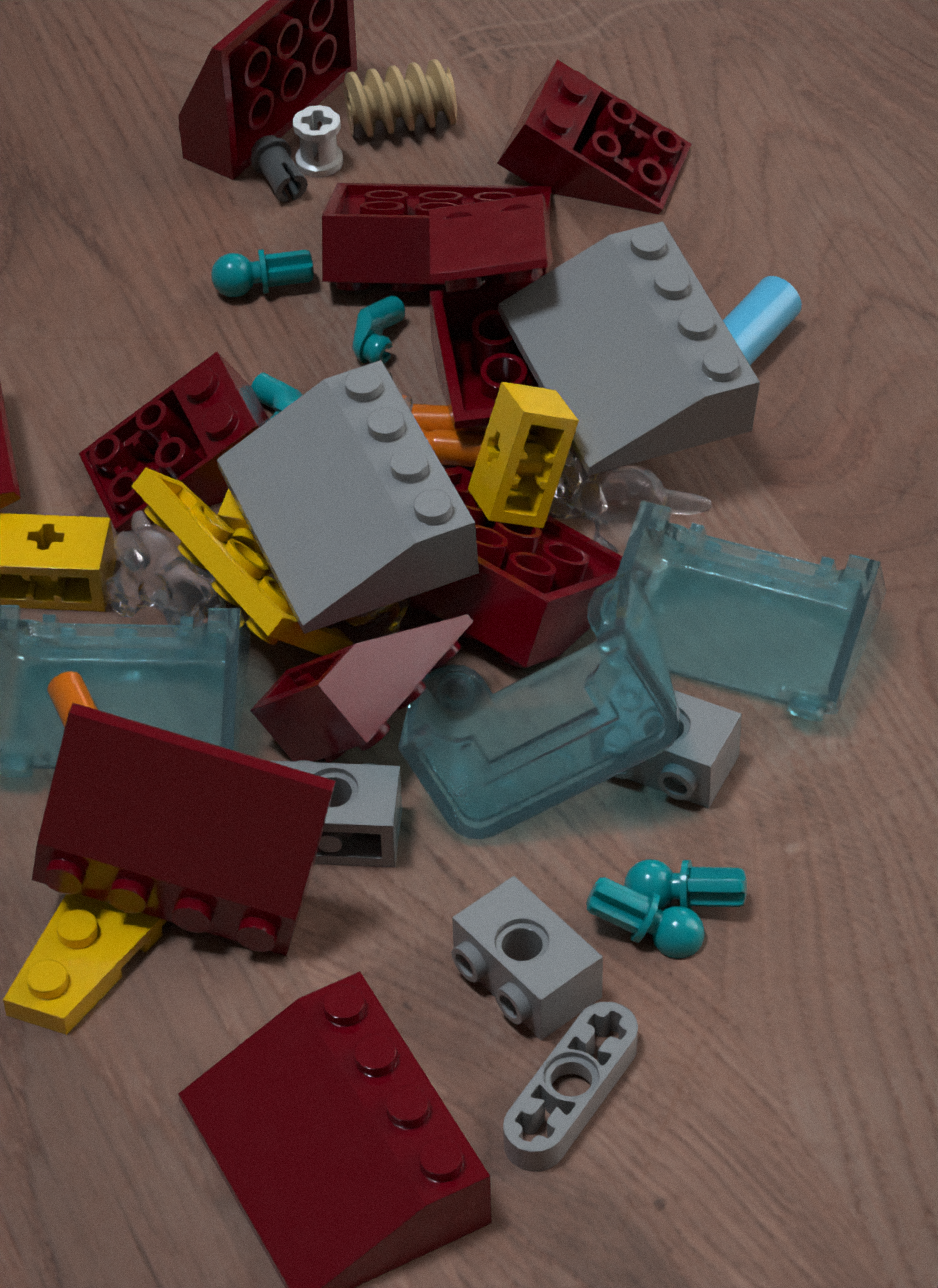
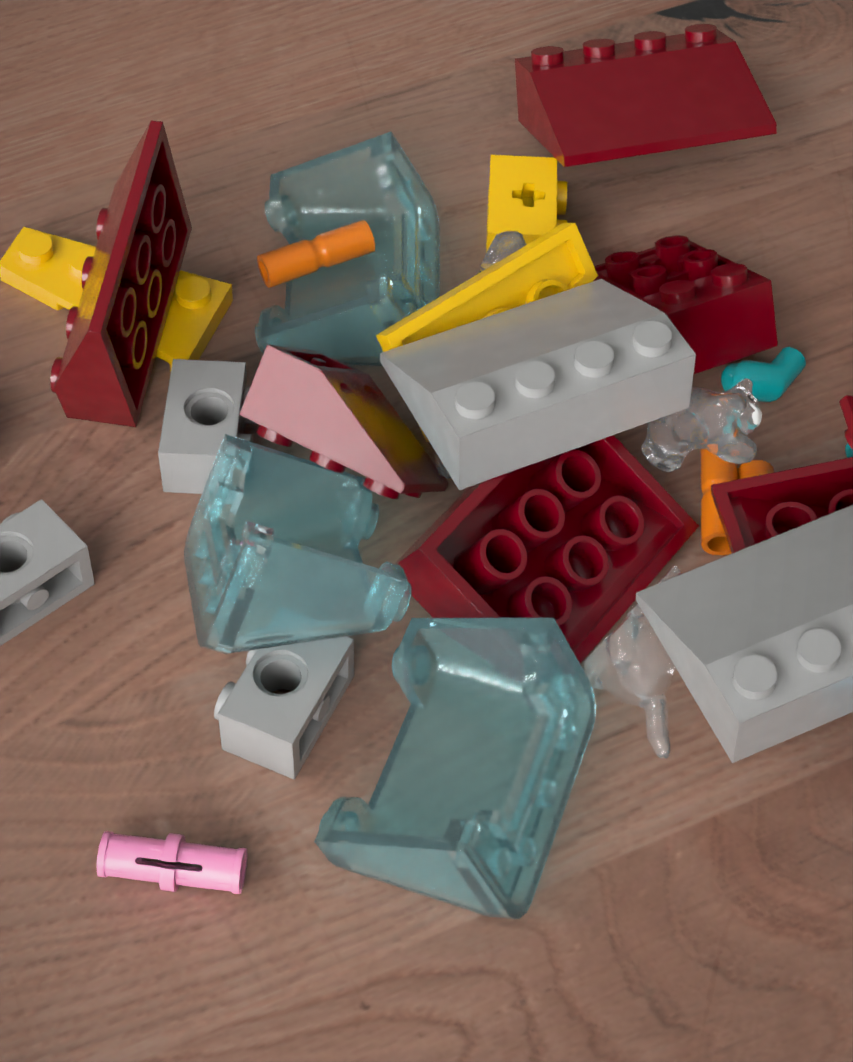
camera: 85 degrees right, 5 degrees up
yellow brick [468,382,579,528] -> none
teal axle [586,877,705,958] -> none
teal axle [624,859,747,910] -> none
none -> bright pink pin [97,831,247,894]

